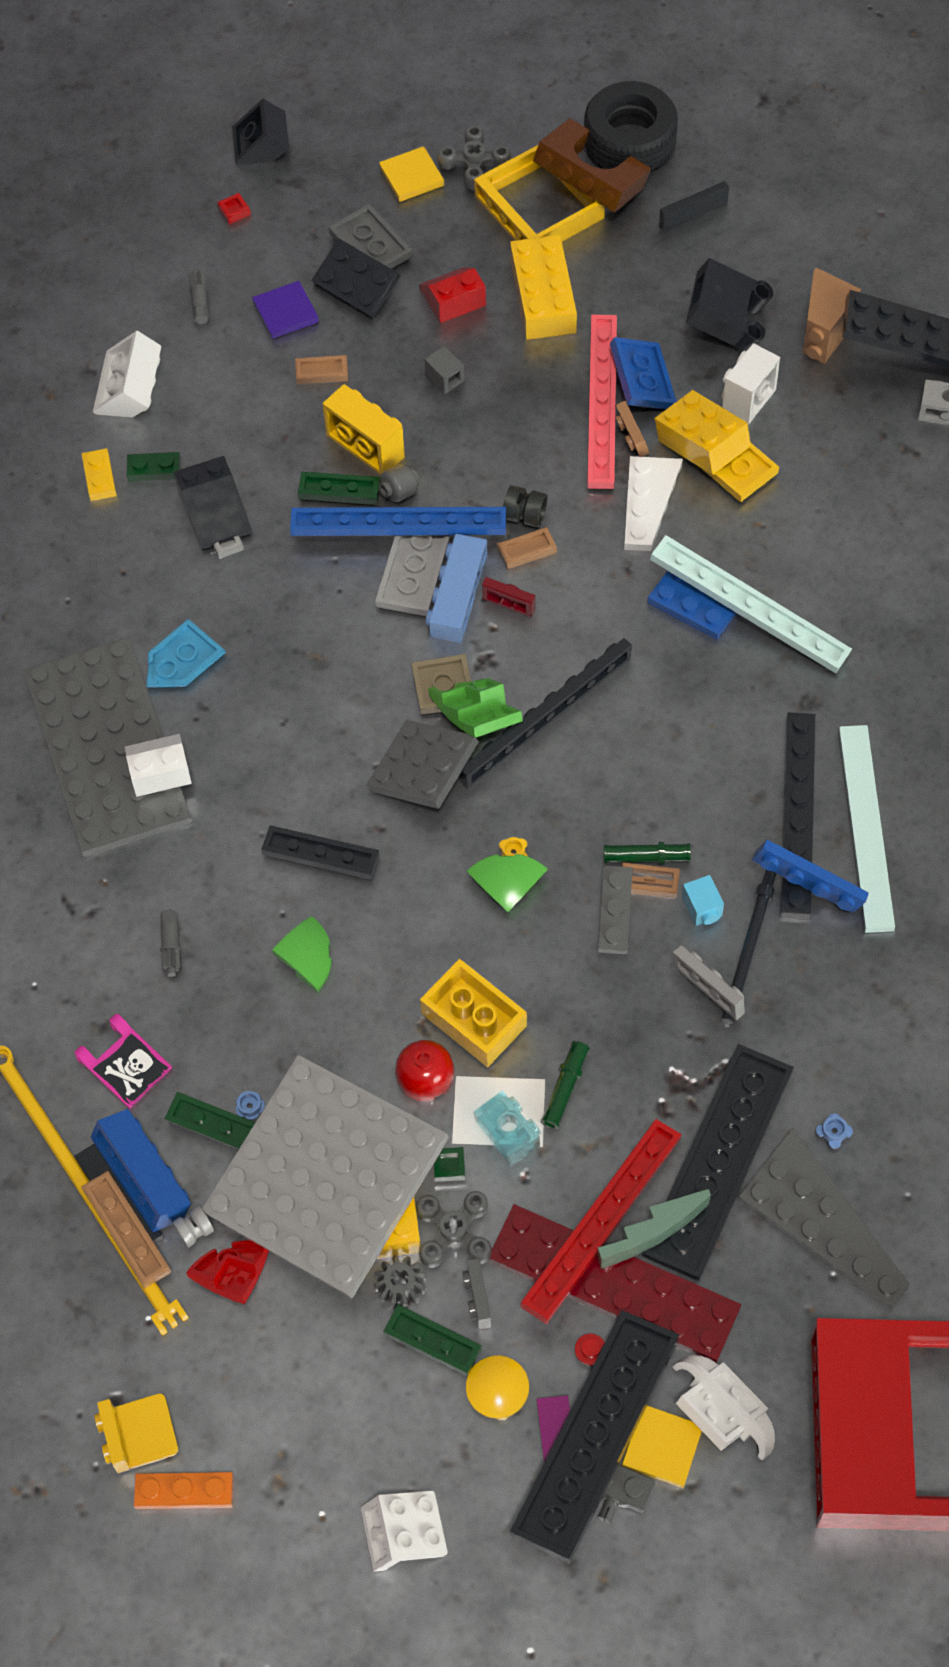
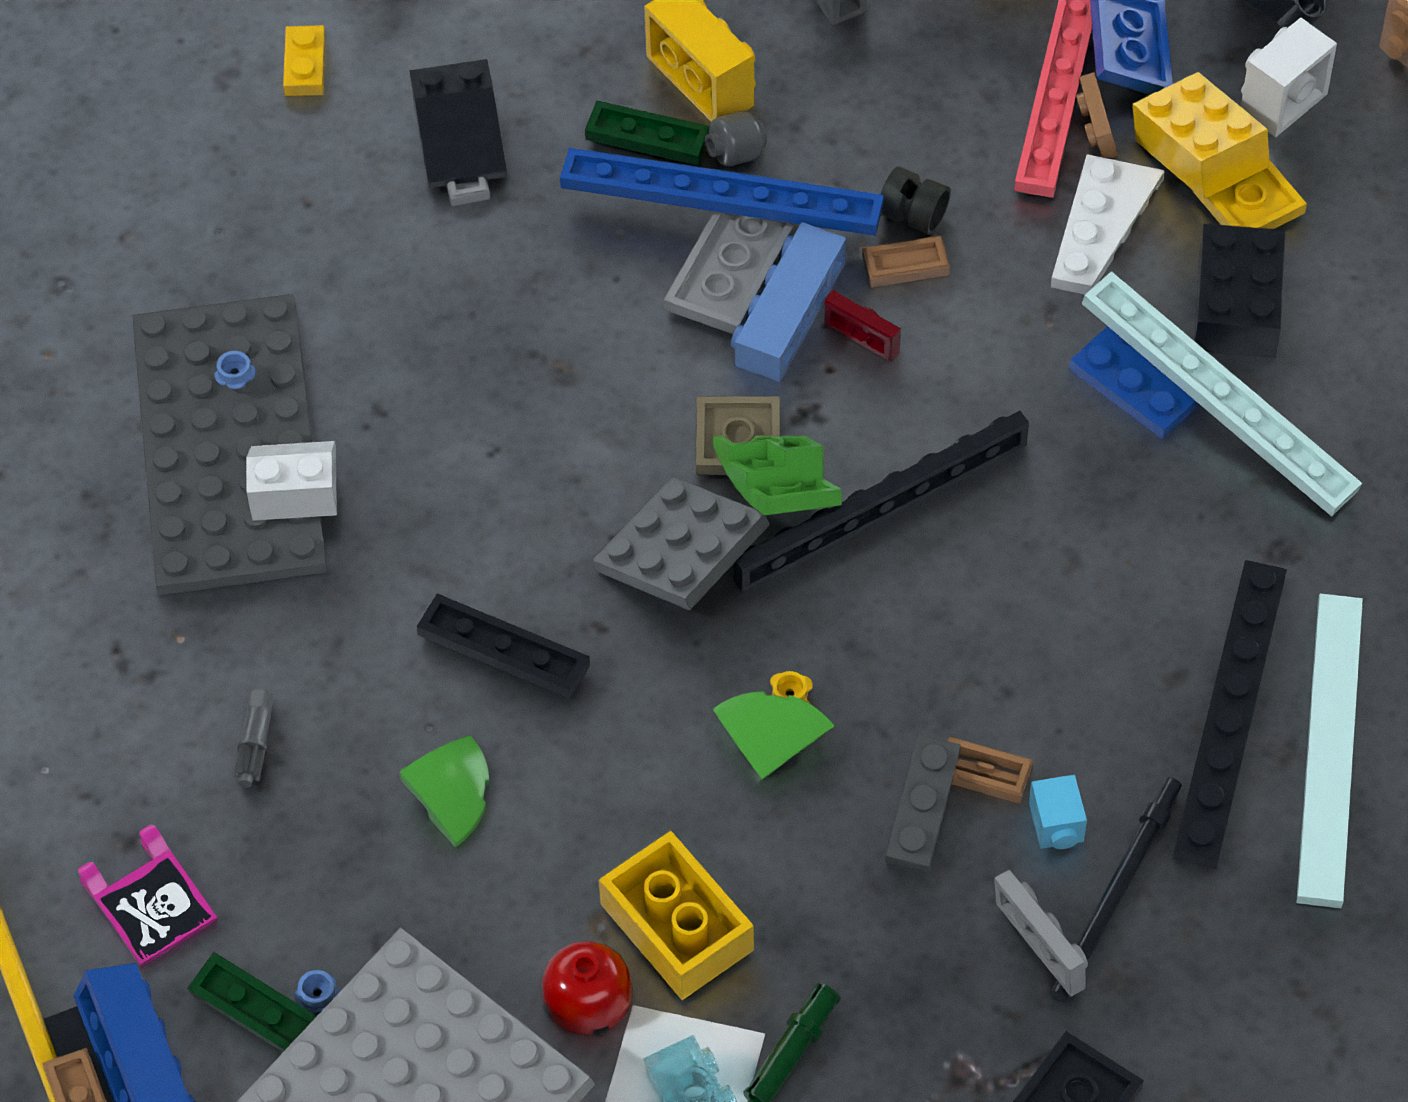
camera: 10 degrees right, 5 degrees down
dark green plate [126,452,181,482] -> none
dark azure tile [146,619,226,688] -> none
dark green pin [604,842,691,864] -> none
blue plate [752,840,869,913] -> none
none -> medium blue plate [214,351,256,390]
none -> black brick [1194,224,1285,358]

